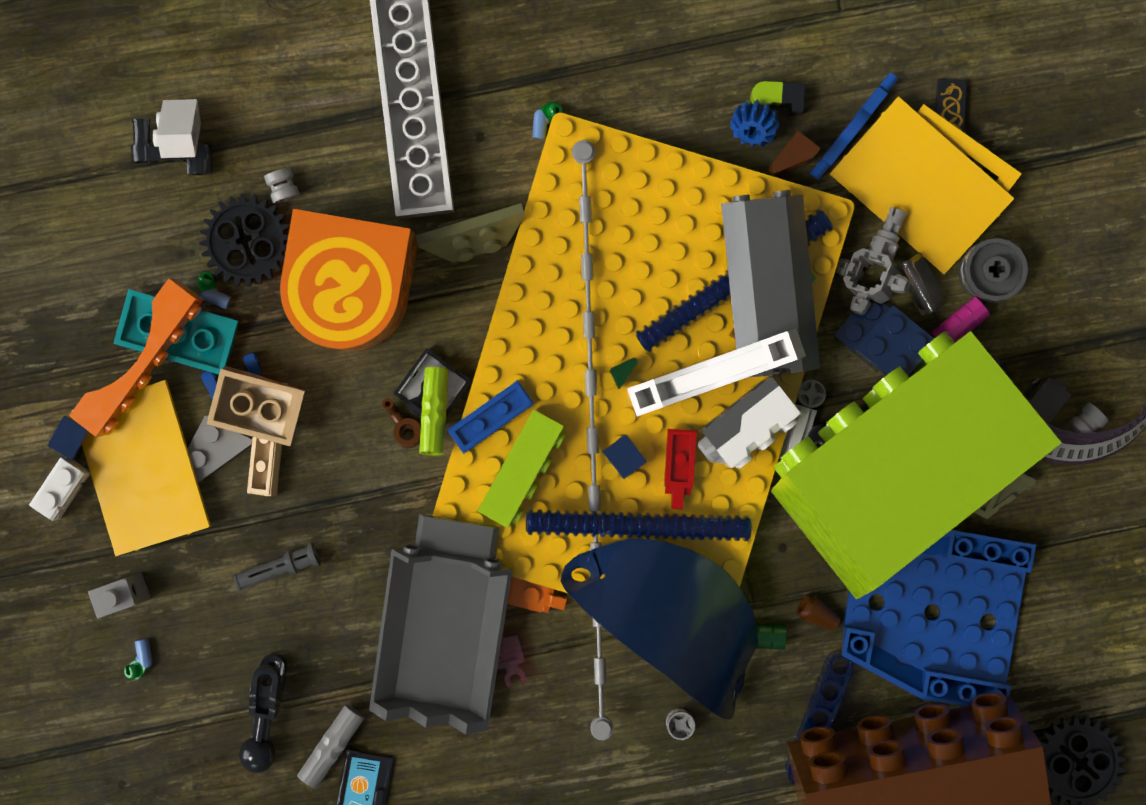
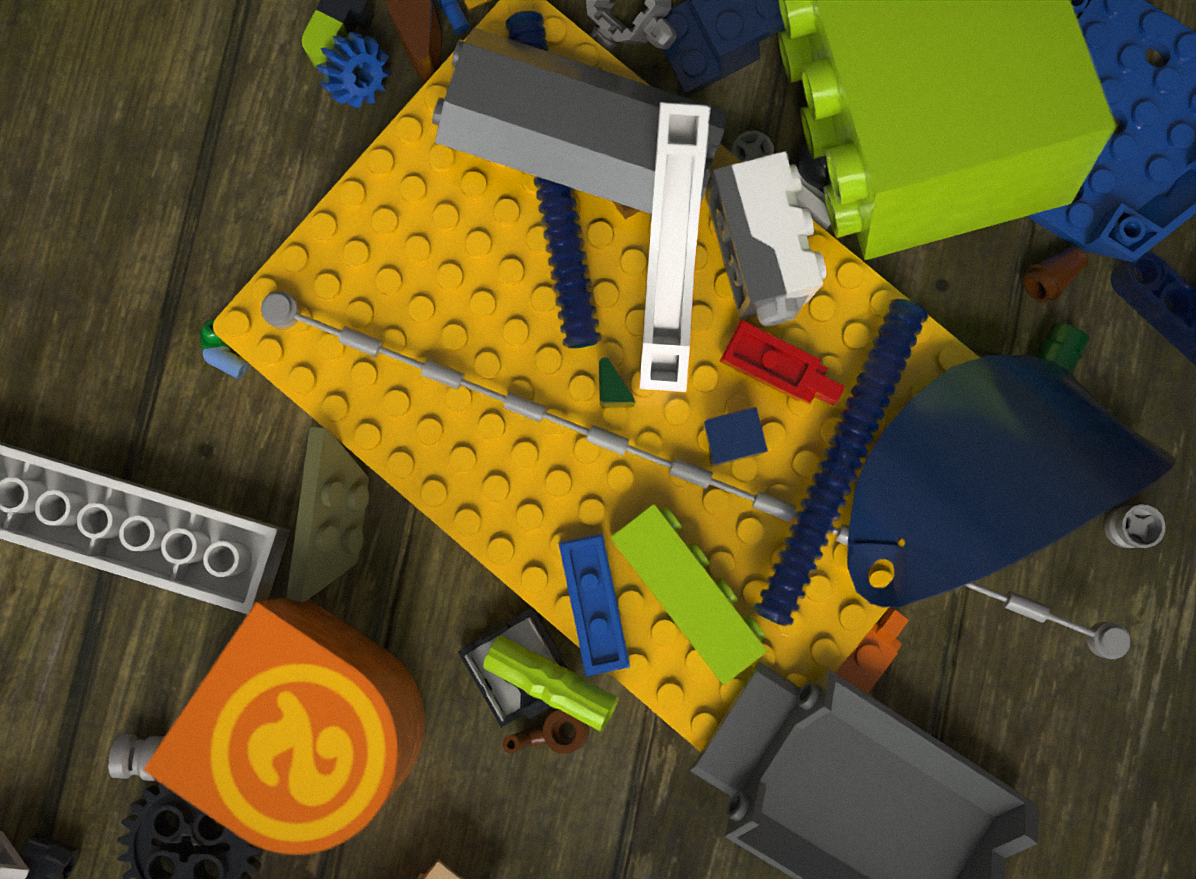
camera: 70 degrees left, 5 degrees down
clear pink plate [497,634,526,688] -> none

